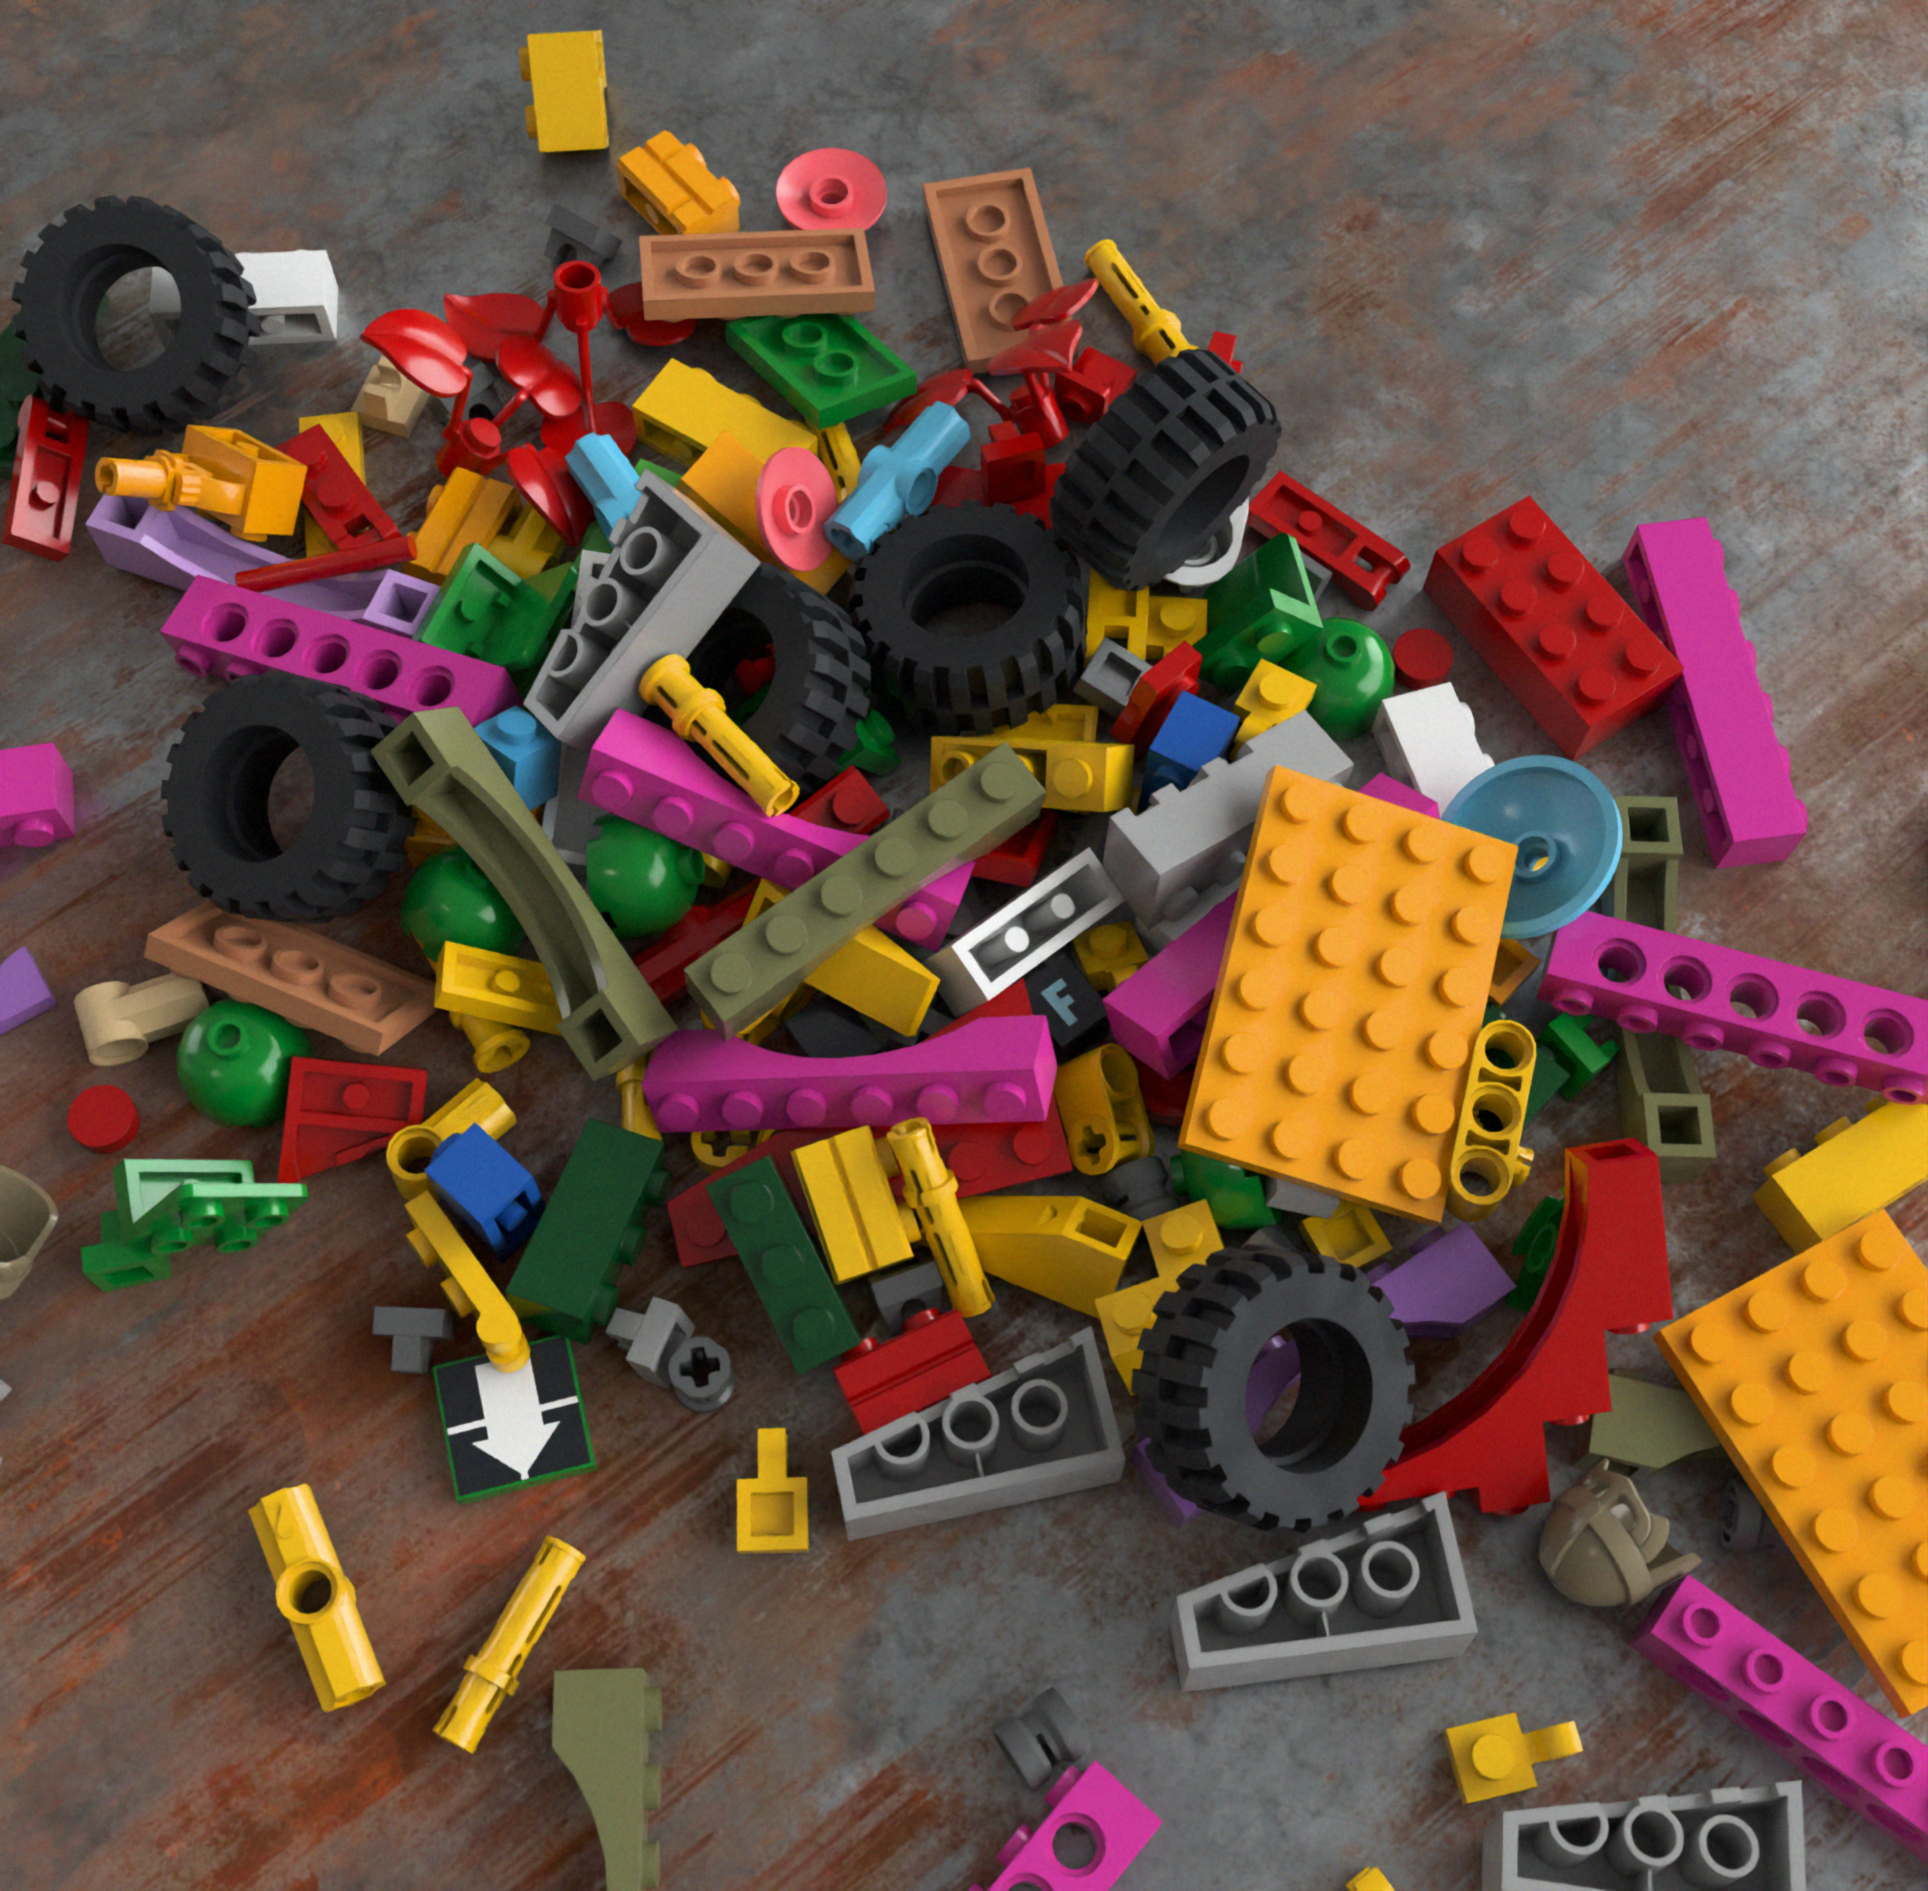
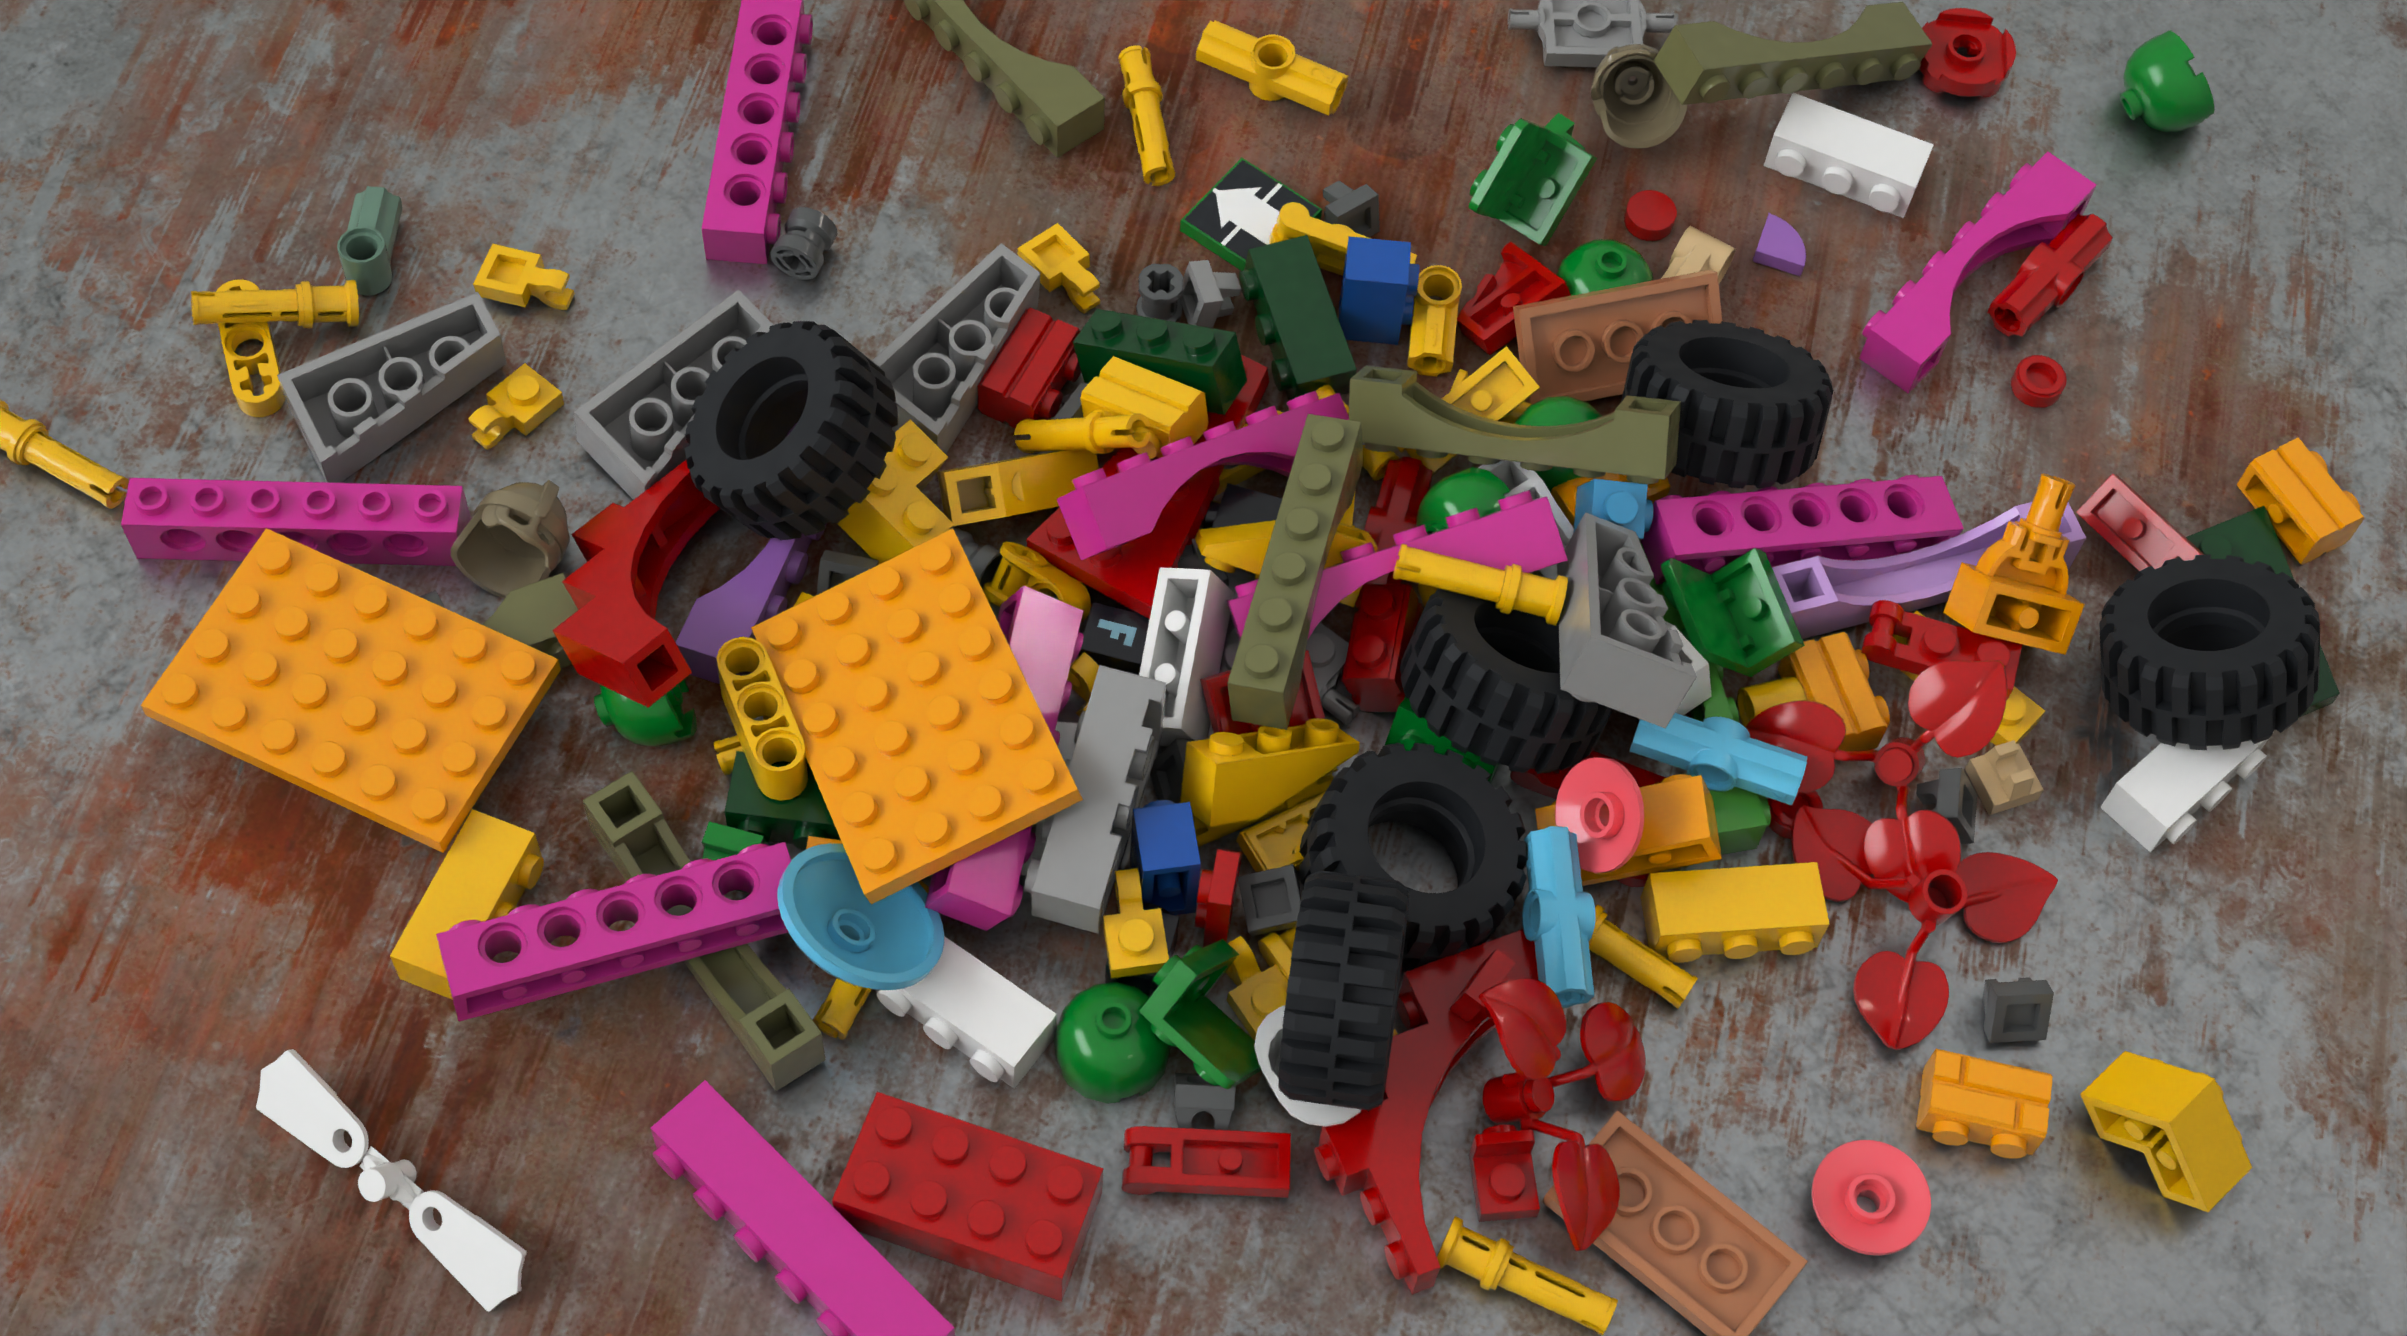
camera: 140 degrees right, 5 degrees down
red bar [235,536,418,593] -> none
nougat plate [639,228,875,323] -> none
green plate [726,313,917,430] -> none
red tile [1391,628,1453,690] -> none

